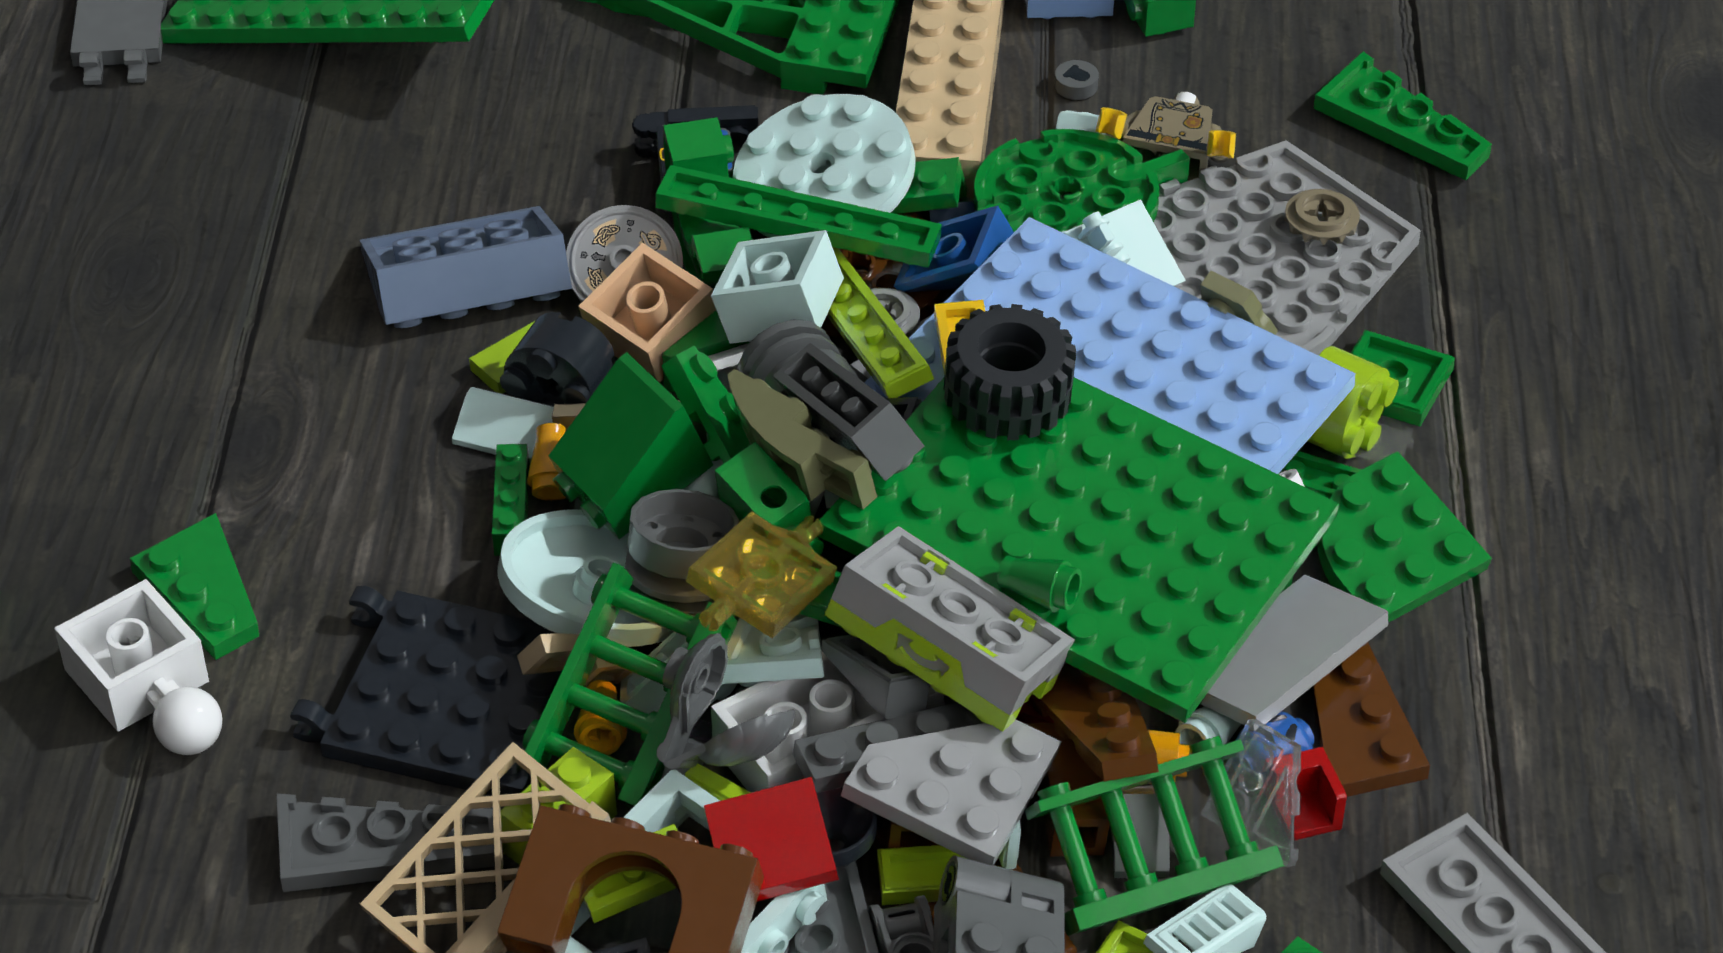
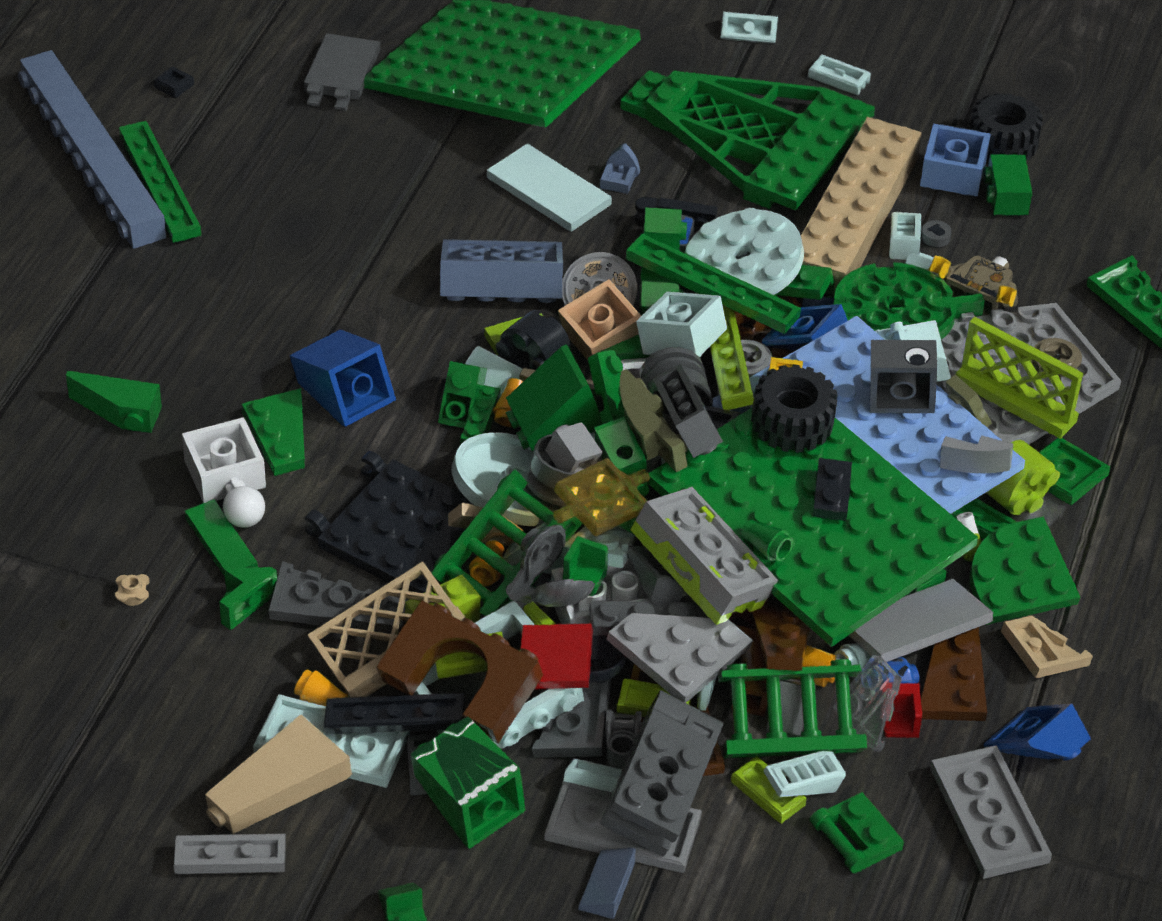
camera: 15 degrees right, 0 degrees up
none -> tan plate [115,574,149,606]
none -> green tile [185,499,258,577]
none -> green slope [219,567,277,630]
none -> blue slope [289,329,396,427]
none -> green slope [438,361,487,428]
none -> light aqua tile [487,144,612,232]
none -> light grey brick [545,422,603,473]
none -> green panel [563,536,608,597]
none -> sand blue tile [600,144,640,194]
none -> black plate [813,458,852,521]
none -> dark grey brick [870,340,937,413]
none -> light aqua slope [889,212,921,260]
none -> light grey slope [940,435,1013,473]
none -> lime fence [955,316,1083,439]
none -> blue slope [983,703,1091,761]
none -> tan wing [1001,616,1093,678]

